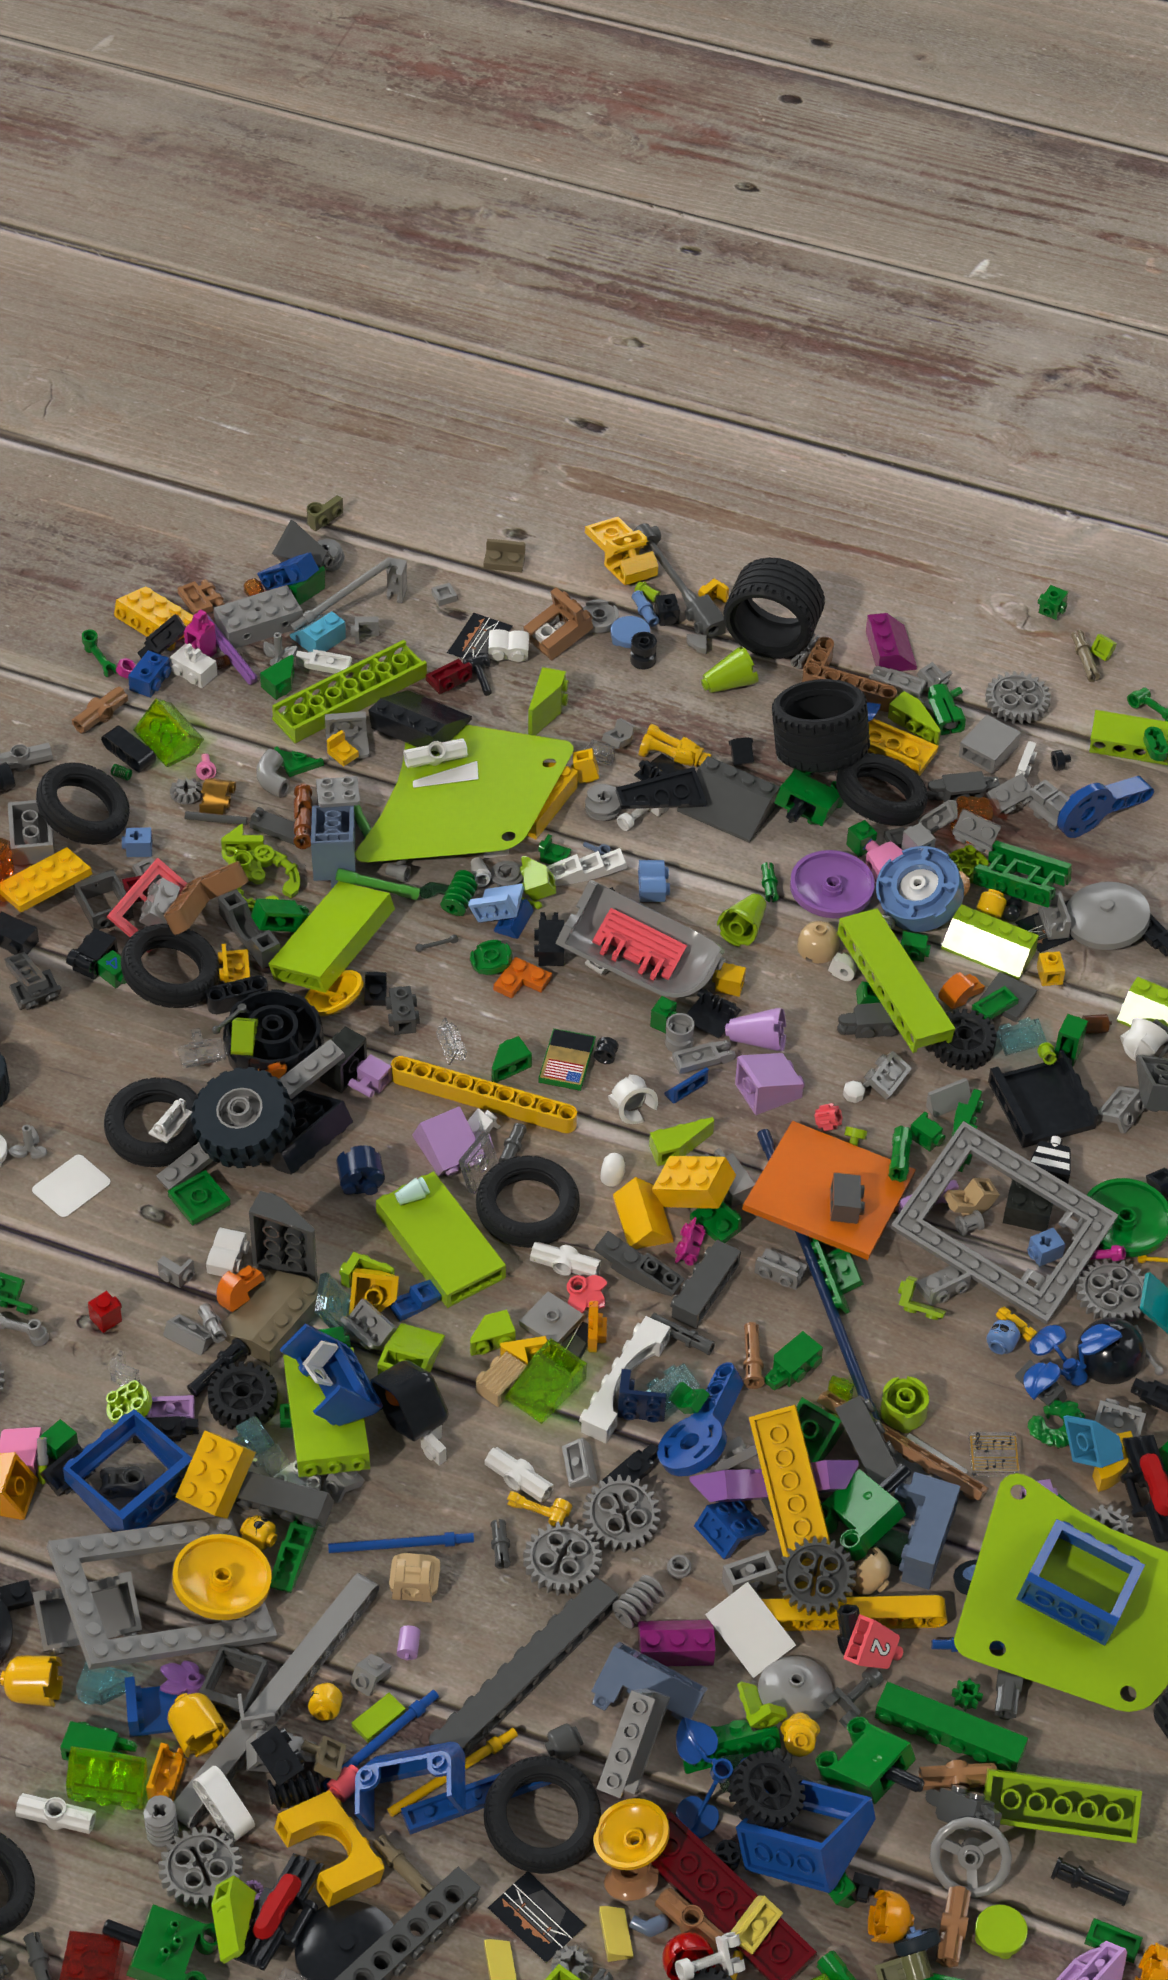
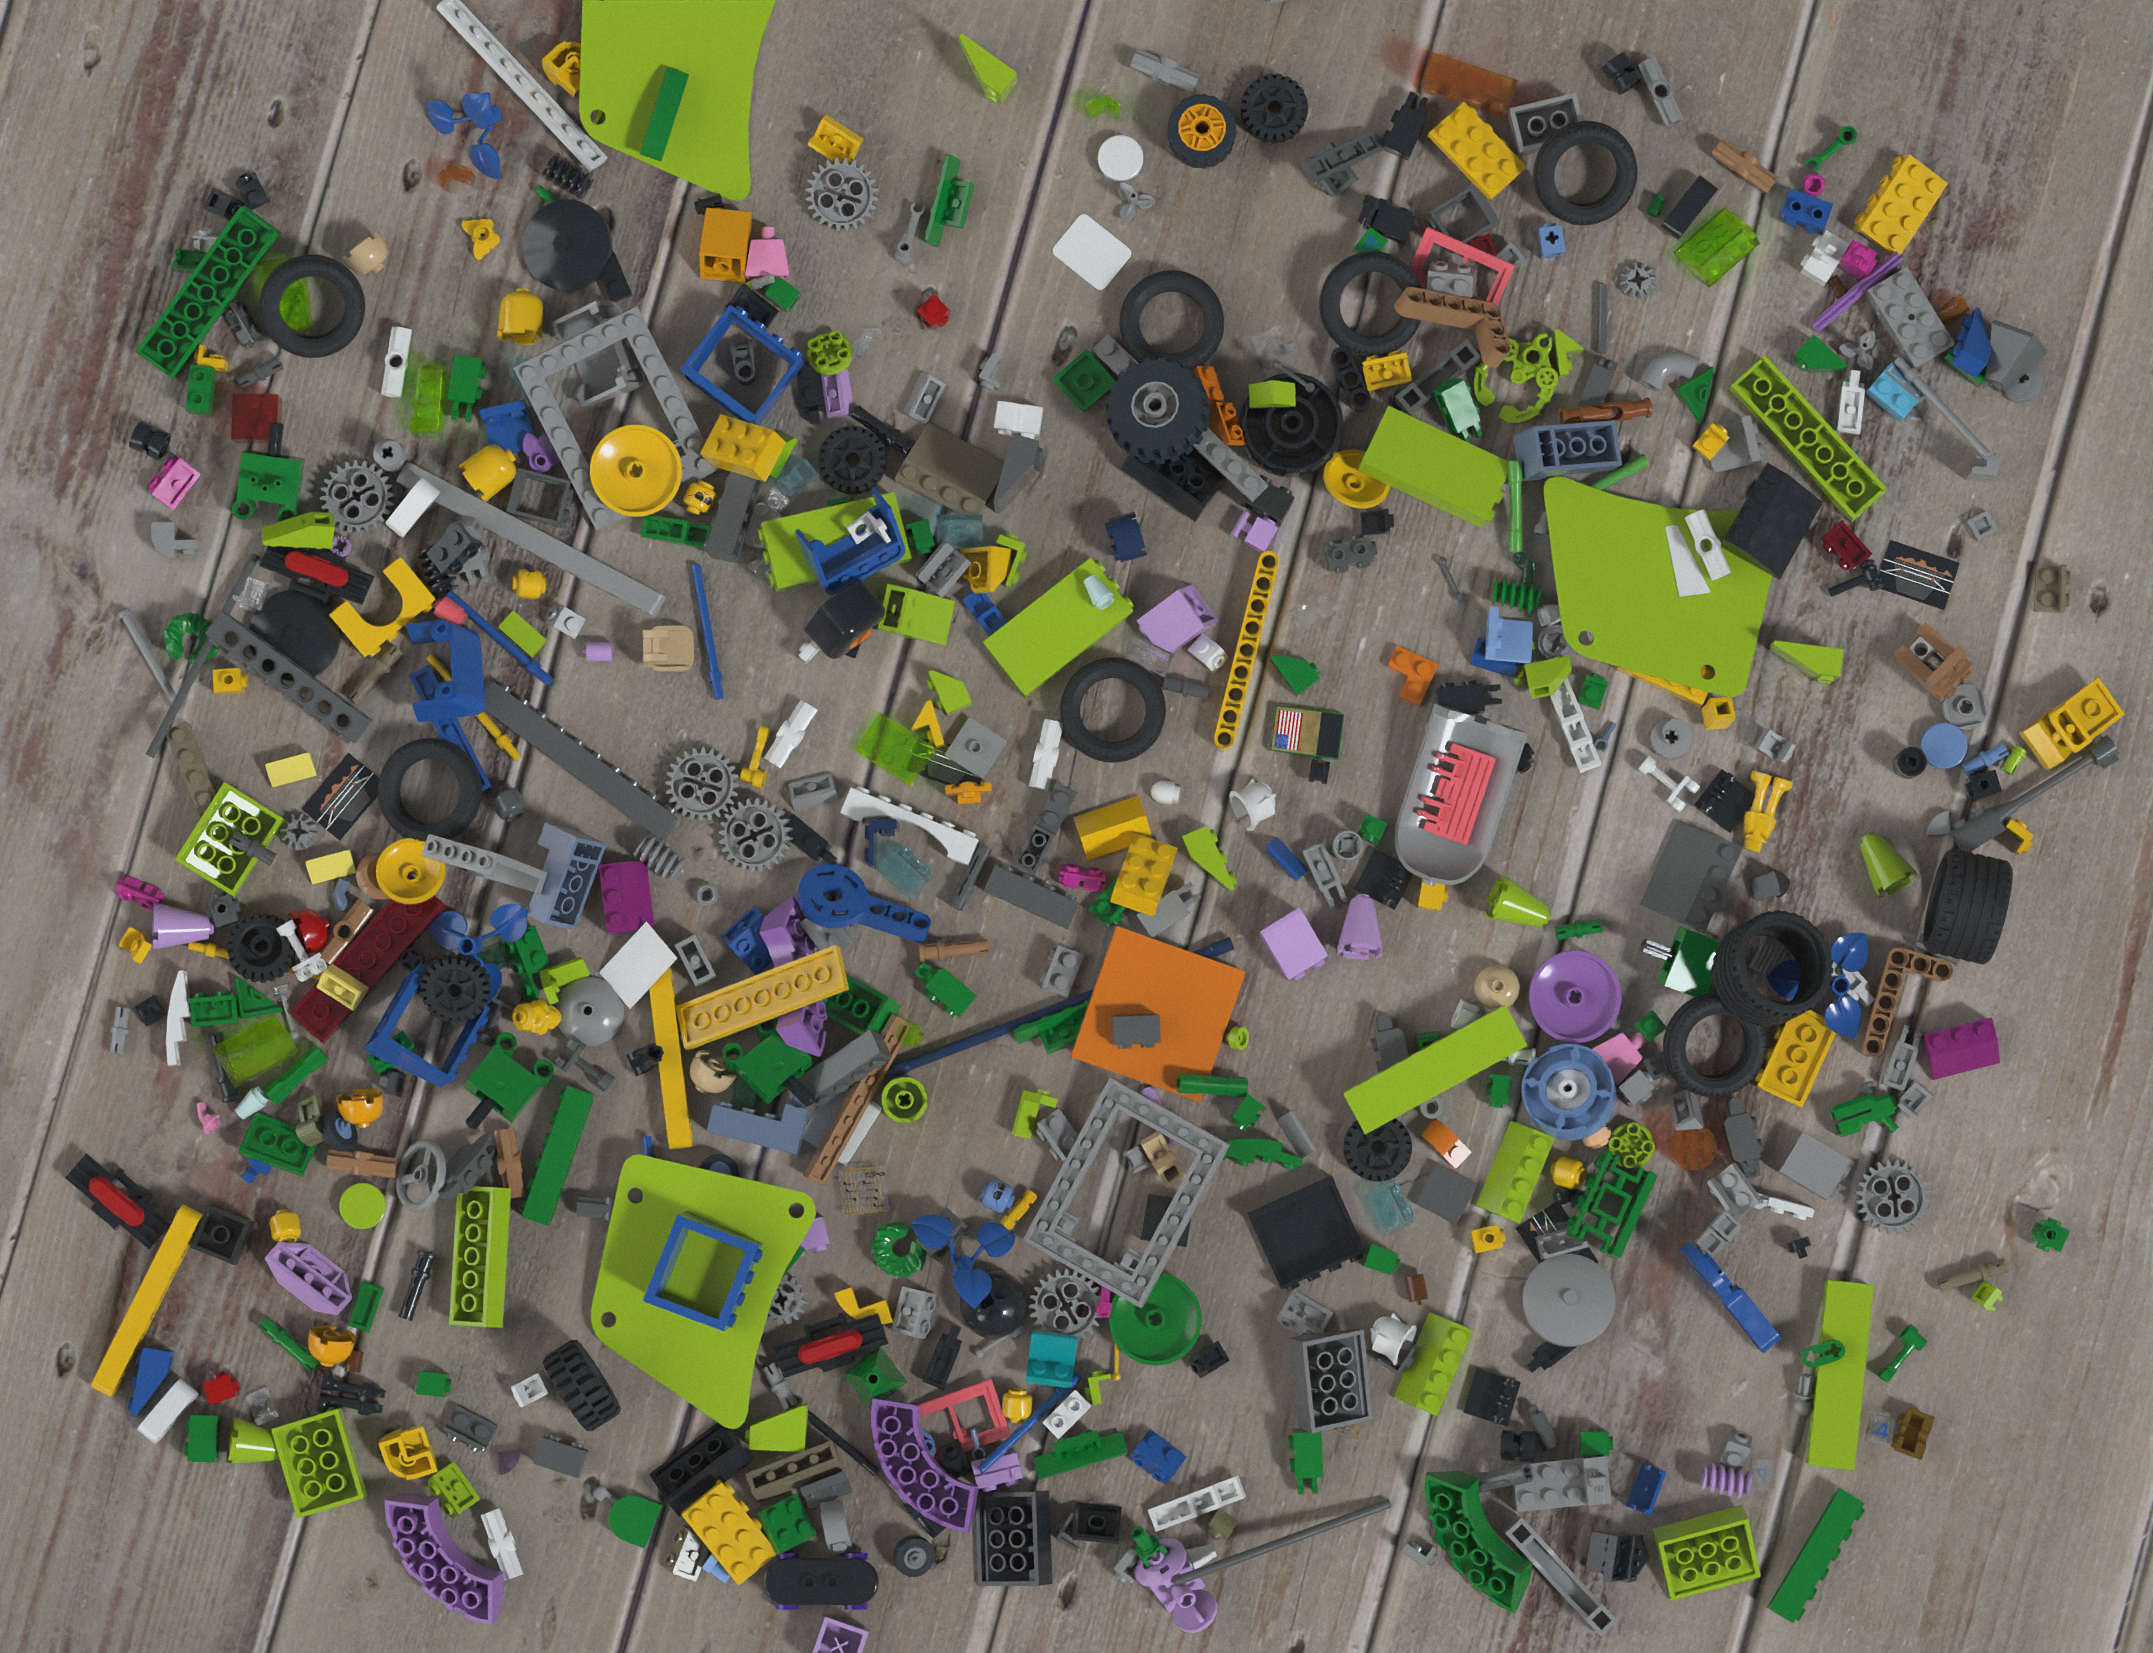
camera: 90 degrees right, 35 degrees up
black hinge [137,614,186,659] -> none
light orange hinge [146,1743,187,1802] -> none
white hinge [148,1098,192,1143] -> none
medium nougat plate [177,579,225,615] -> none
bright pink plate [196,754,216,780] -> none
light grey pin [198,1303,227,1343] -> none
pearl gold cylinder [199,778,236,815] -> none
orange brick [216,1265,265,1312] -> none
light grey bracket [237,1694,276,1730] -> none
dark tan plate [301,1735,346,1781] -> none
olive plate [307,495,343,532] -> none
light grey bracket [316,776,360,808] -> none
light grey bracket [351,616,379,644] -> none
green tile [470,940,513,975] -> none
tan brick [475,1352,528,1407] -> none
white brick [488,629,529,662] -> none
dark grey pin [490,1519,511,1569] -> none
coral plate [567,1275,607,1313] -> none
black wing [615,767,707,809] -> none
medium blue brick [638,860,670,902] -> none
green bracket [669,1382,710,1414] -> none
dark grey gear [777,1536,857,1616] -> none
coral gear [814,1103,843,1131] -> none
white tile [843,1081,865,1103] -> none
coral torso [843,1614,903,1669] -> none
light grey bracket [862,1051,912,1099] -> none
lime slope [888,691,941,745] -> none
green gear [951,1678,983,1712] -> none
light grey bracket [952,809,1001,852] -> none
green tile [971,986,1019,1020] -> none
medium blue brick [1027,1227,1065,1267] -> none
torso [1030,1136,1071,1184] -> none
lime pin [1037,1042,1057,1065] -> none
dark azure slope [1064,1415,1124,1468] -> none

